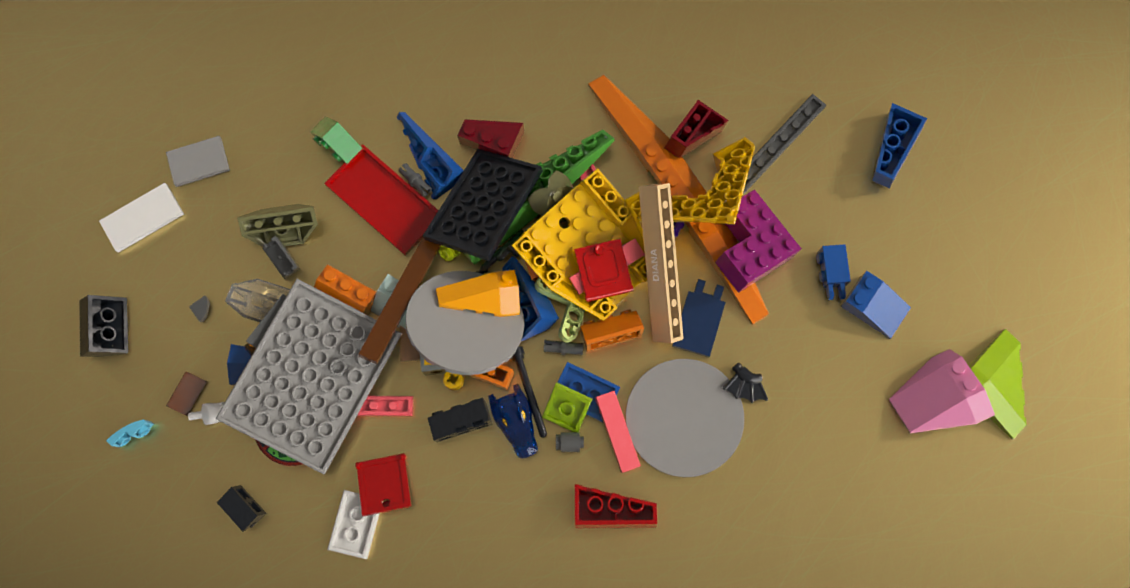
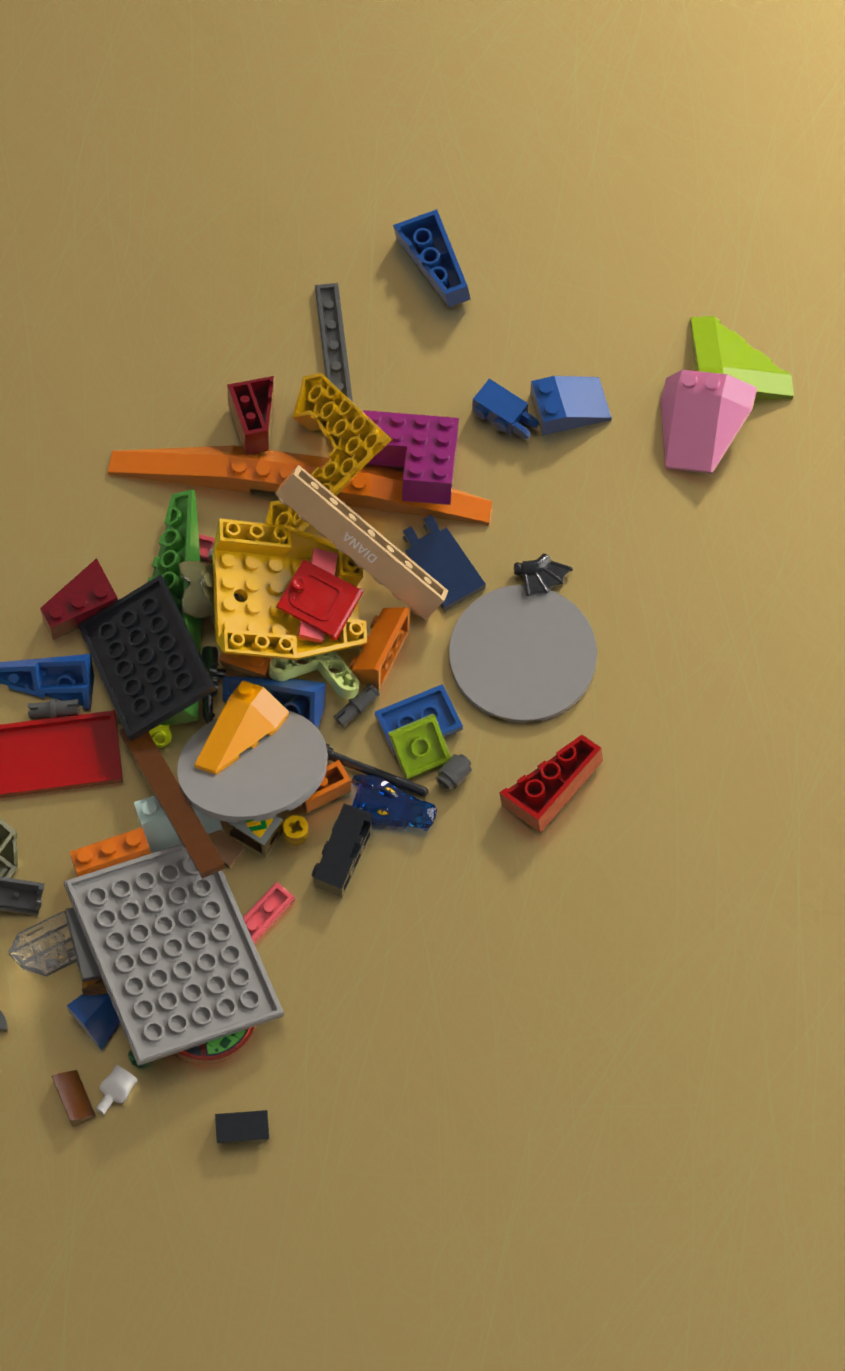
camera: 55 degrees left, 10 degrees down
medium azure slope [106,419,154,447] -> none
white tile [327,490,383,559] -> none
red container [355,453,412,516] -> none
coral tile [595,391,641,473] -> none

